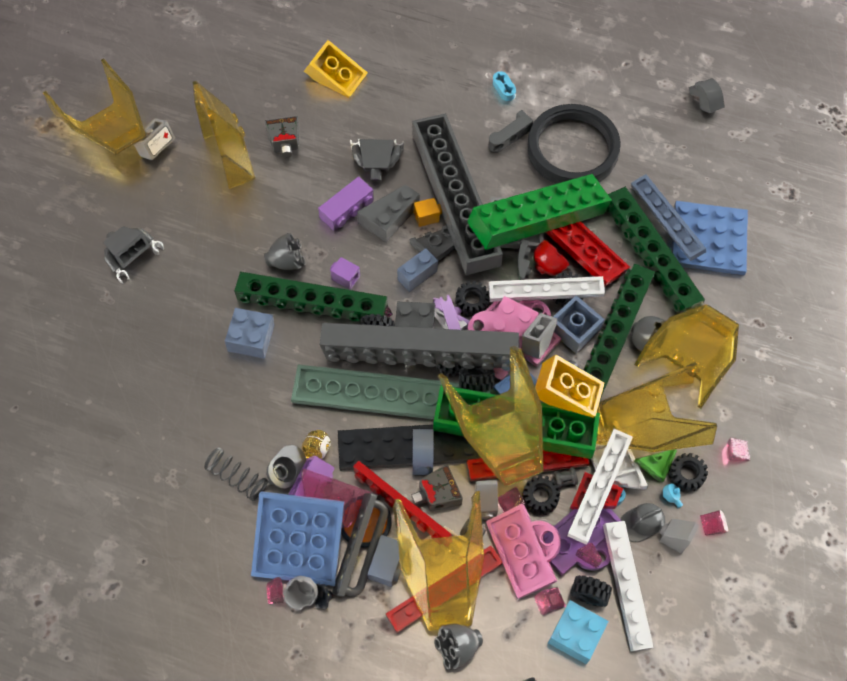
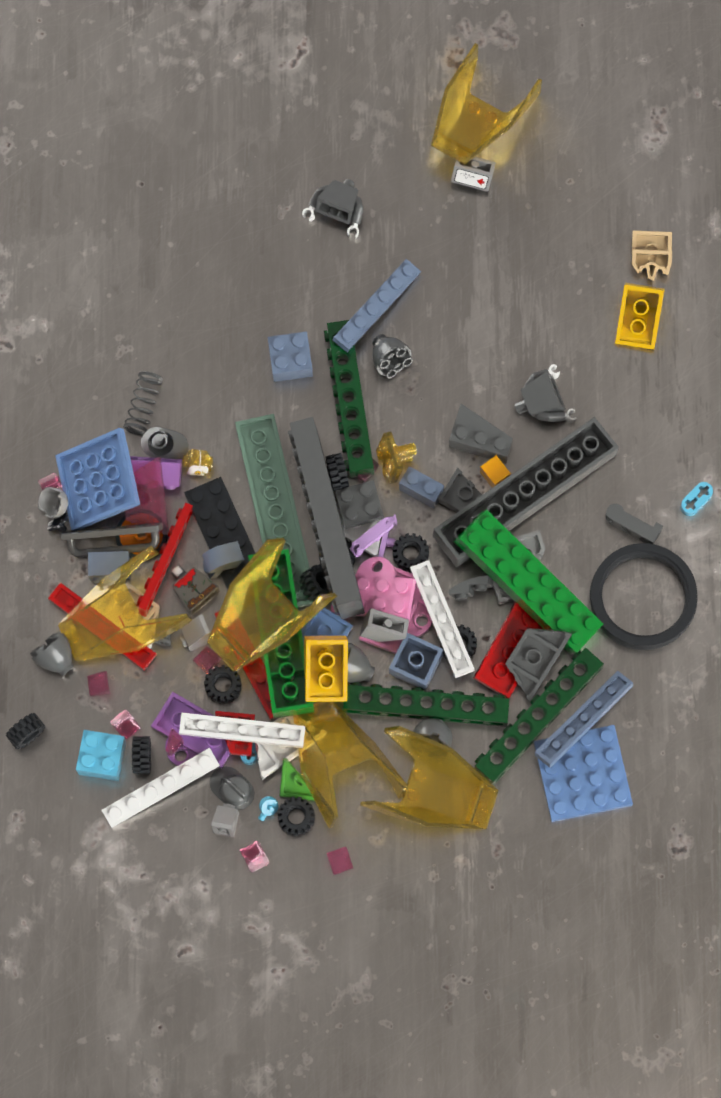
camera: 75 degrees right, 10 degrees up
clear yellow windscreen [192,81,256,189] -> none
dark grey torso [265,116,299,158] -> none
medium lavender brick [318,176,374,231] -> none
medium lavender brick [330,257,360,290] -> none
bright pink plate [486,504,561,599] -> none
red cylinder [533,240,570,276] -> none
dark grey bush [553,467,578,489] -> none
none -> clear pink slope [87,671,110,697]
none -> sand blue plate [332,259,421,353]
none -> clear yellow plate [376,431,417,484]
none -> dark grey wing [505,628,572,701]
none -> tan plate [632,231,672,281]

